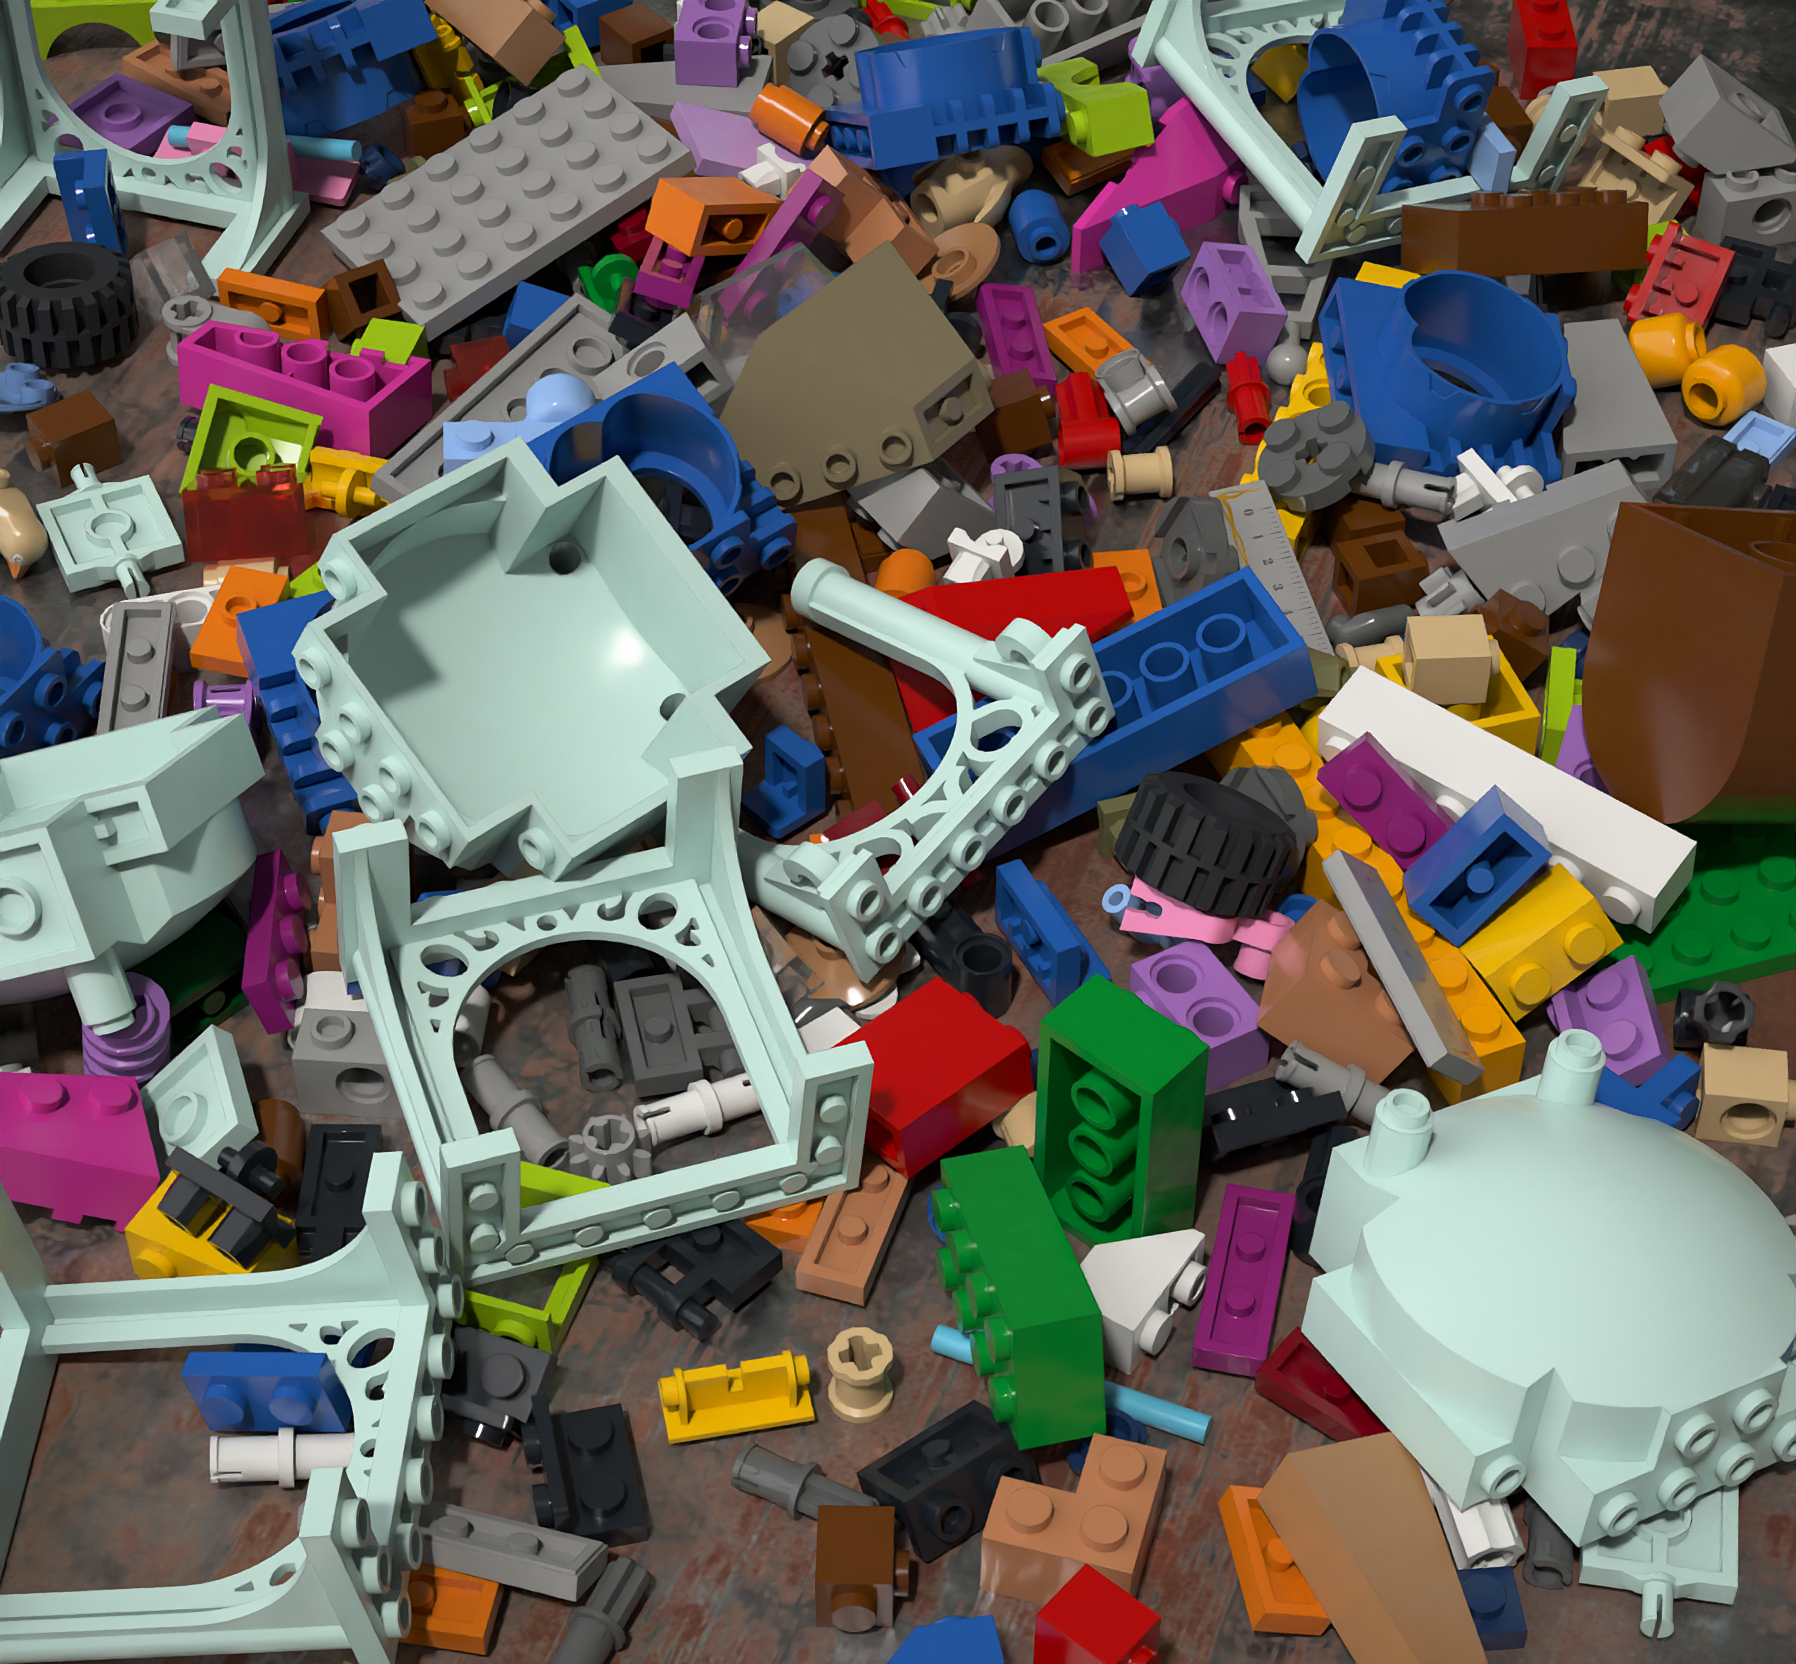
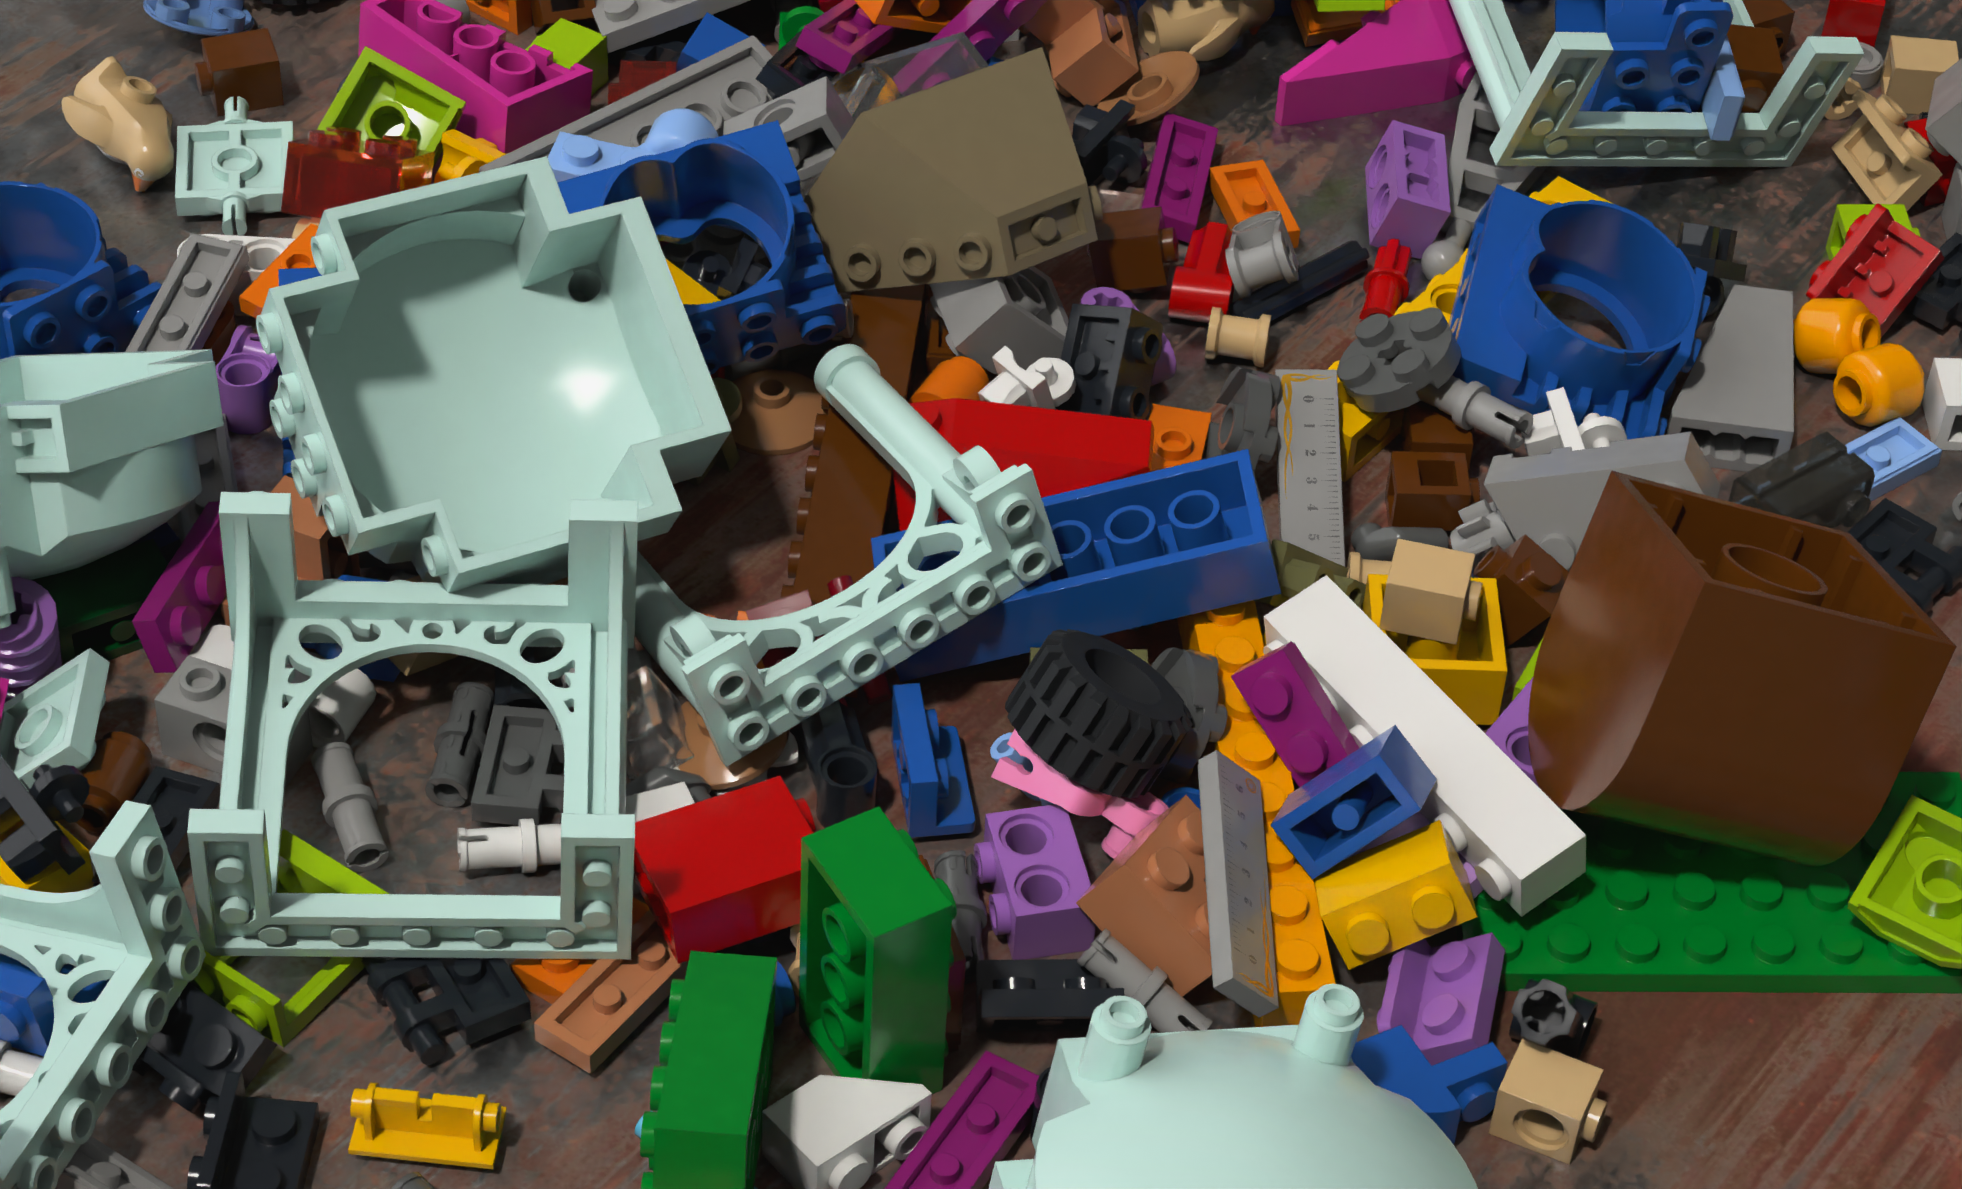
camera: 15 degrees right, 0 degrees up
light grey gear [568,1114,653,1186] -> none
blue bracket [740,724,826,839] -> none
tan bush [827,1327,893,1424] -> none
blue brick [1008,189,1070,264] -> none
blue brick [1098,201,1192,297] -> none
reddish brown brick [1401,187,1649,277] -> none

